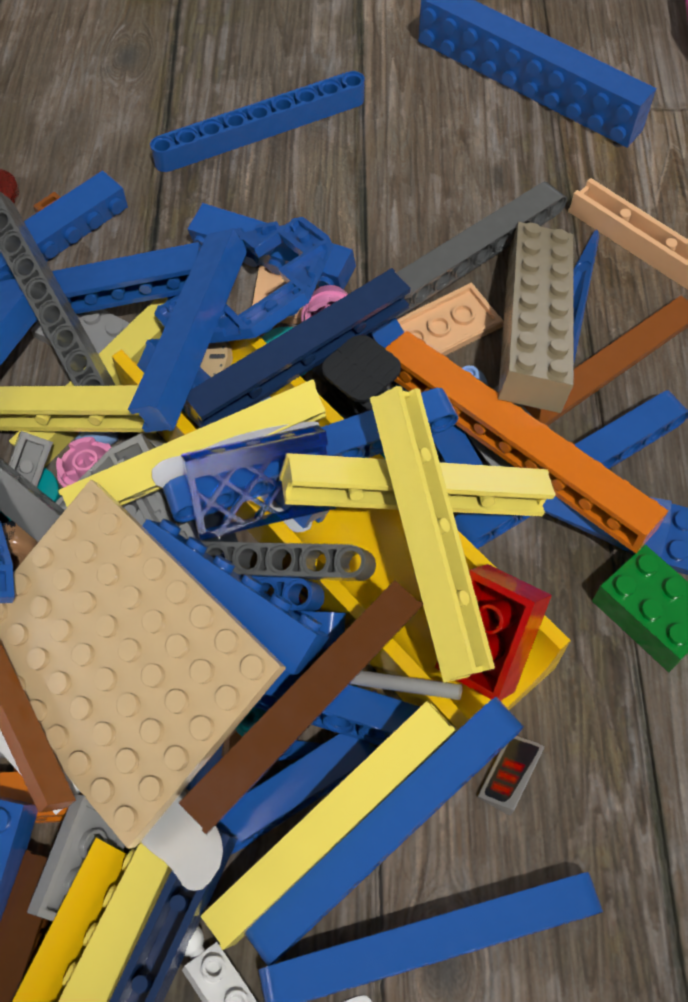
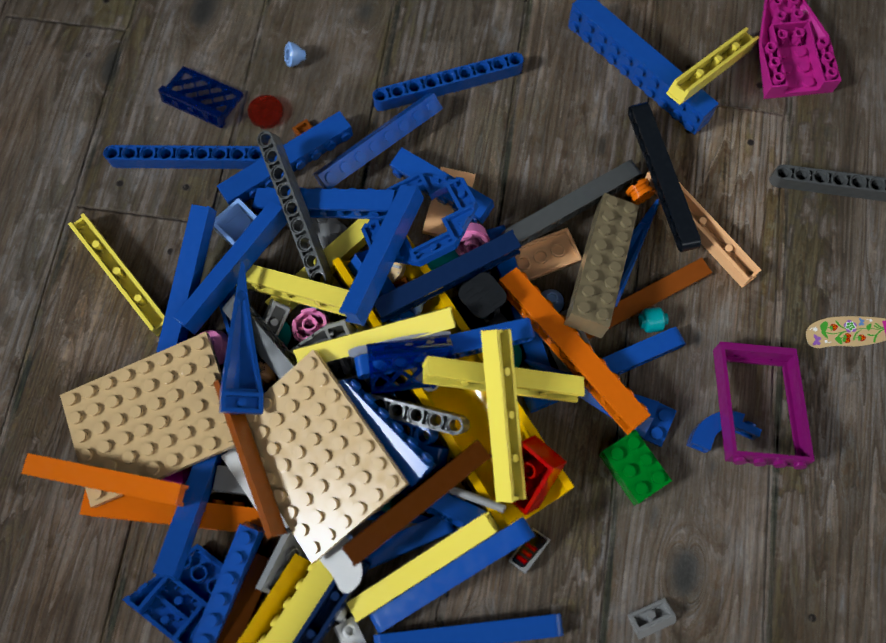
camera: 10 degrees right, 10 degrees up
none -> light blue brick [284,42,306,67]
none -> blue brick [313,93,443,189]
none -> orange wheel [625,178,656,205]
none -> black beam [628,102,701,252]
none -> teal head [638,307,669,333]
none -> light yellow tile [666,27,759,105]

